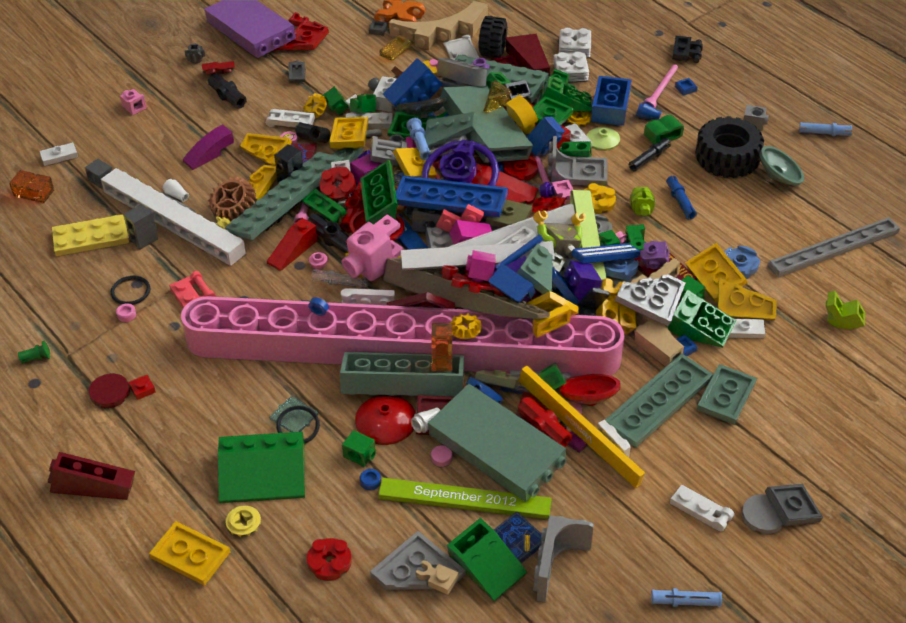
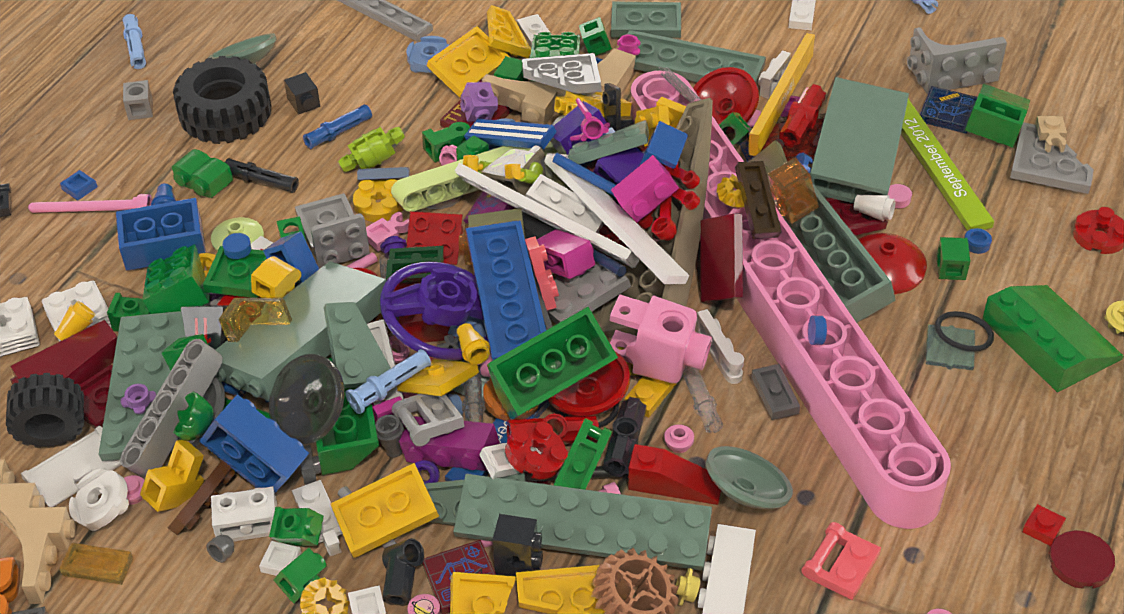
camera: 115 degrees left, 0 degrees up
none -> yellow cone [54,301,95,341]
none -> white plate [69,468,129,531]
none -> green hair [173,391,214,441]
none -> blue tile [222,233,252,259]
none -> black brick [284,72,321,115]
none -> sand blue tile [357,167,410,180]
none -> dark green slope [386,246,445,283]
none -> yellow cone [456,323,490,365]
none -> dark pink plant [570,98,610,141]
none -> green brick [579,17,612,56]
none -> dark pink plate [617,34,641,55]
none -> light grey piece [659,67,701,103]
none -> sand green dish [706,446,793,509]
none -> dark brown plate [735,161,782,239]

